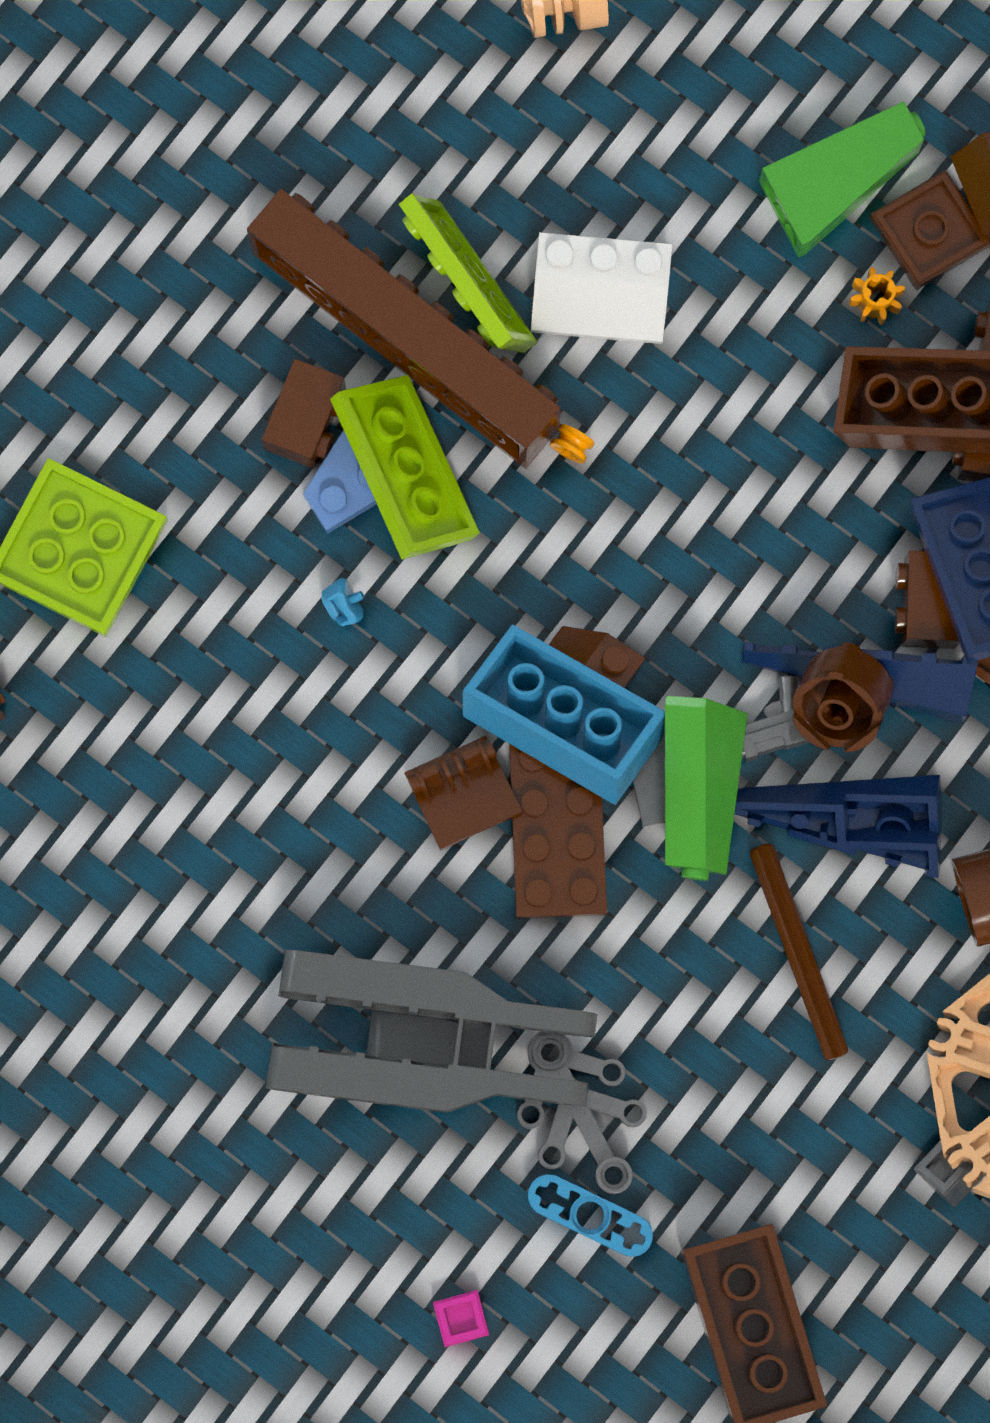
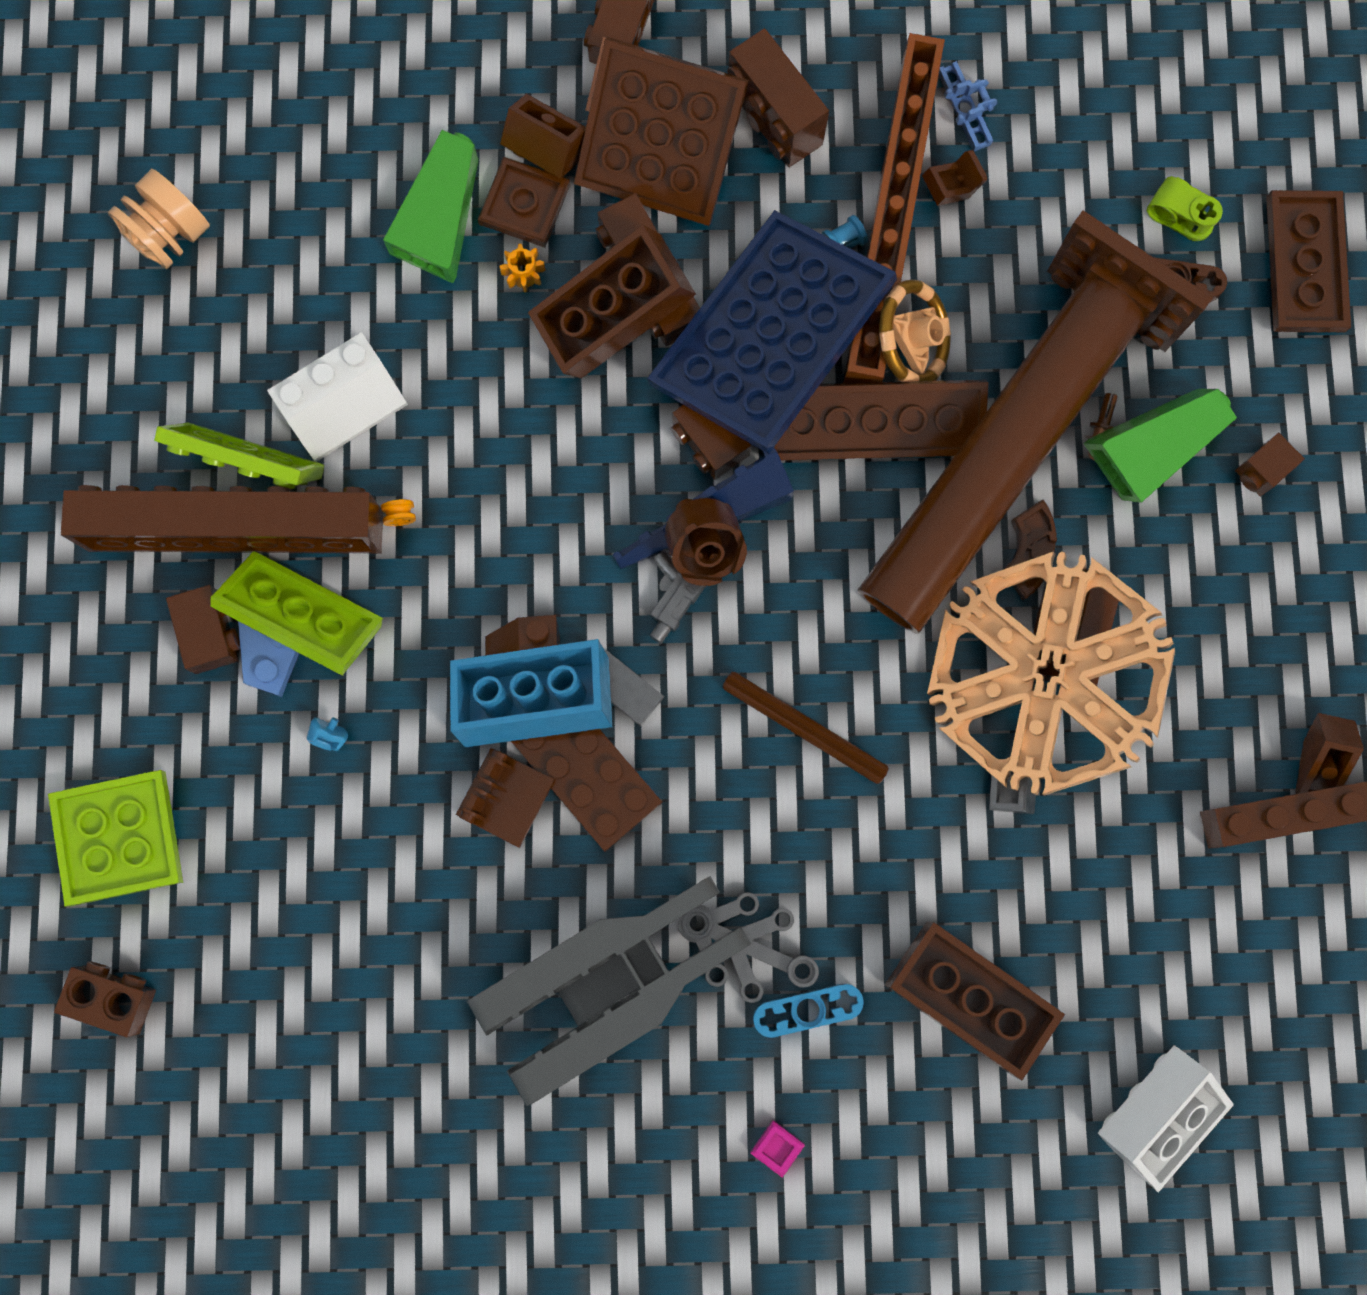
camera: 40 degrees left, 0 degrees up
bright green slope [665,696,748,881] -> none
dark blue wedge [734,775,942,878] -> none

